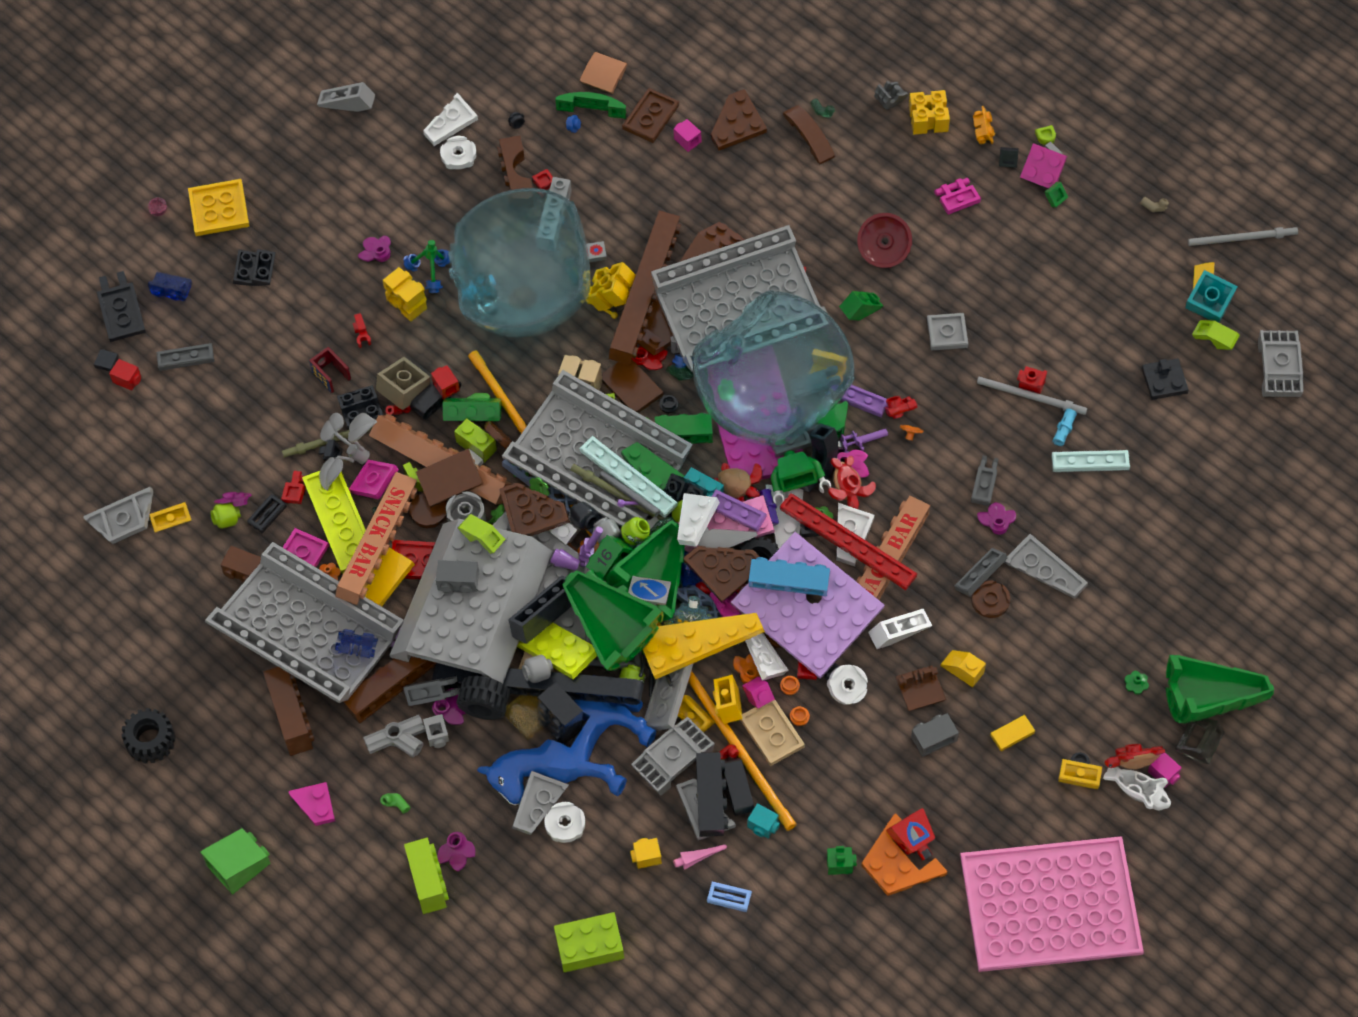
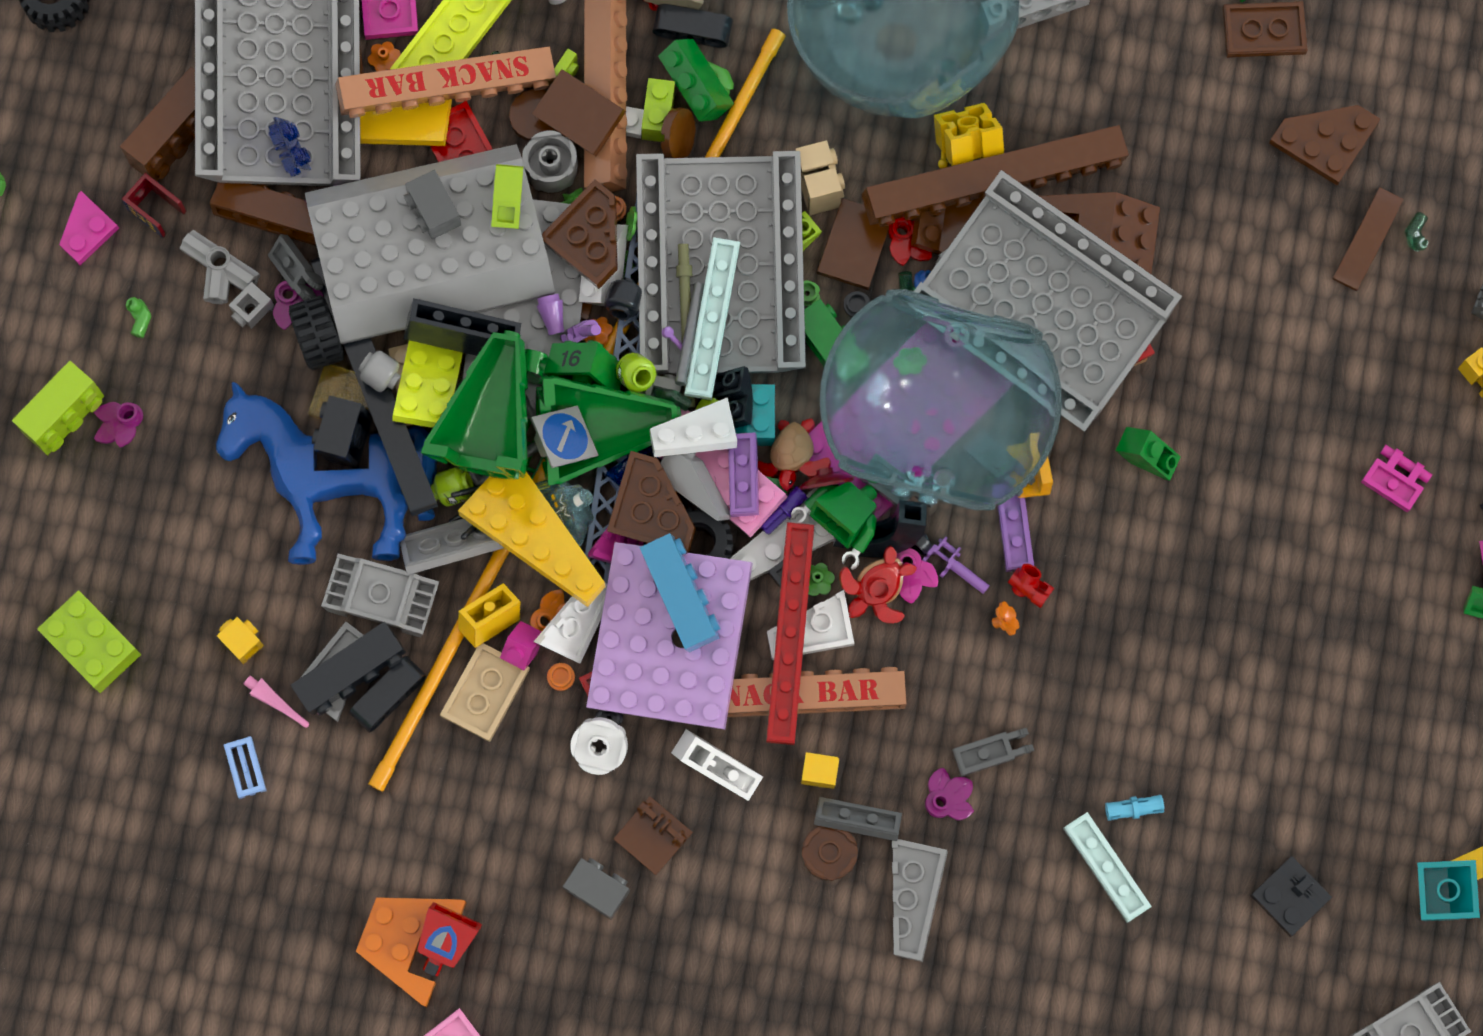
camera: 55 degrees right, 15 degrees up
dark pink plate [349,460,399,499] -> none
red brick [431,365,460,399] -> none
light grey wing [512,771,569,835] -> none
white plate [545,802,585,843] -> none
light grey tile [586,241,607,262] -> none
light grey head [592,517,621,544] -> none
green wing [621,442,685,491] -> none
dark pink brick [674,119,701,152] -> none
yellow slope [678,695,715,733] -> none
red arm [719,744,739,759] -> none
teal brick [747,803,780,838] -> none
orange plate [790,706,810,726] -> none
green slope [815,401,848,439] -> none
green brick [827,846,857,875] -> none
dark red dish [857,213,912,268] -> none
light grey tile [927,313,968,350] -> none
yellow slope [940,650,986,687] -> none
light grey bar [977,377,1088,415] -> none
yellow tile [990,715,1035,751] -> none
red brick [1017,366,1047,394] -> none
lime slope [1192,320,1240,350] -> none
none -> dark red piece [122,173,187,238]
none -> dark red dish [799,467,854,490]
none -> yellow panel [801,752,839,789]

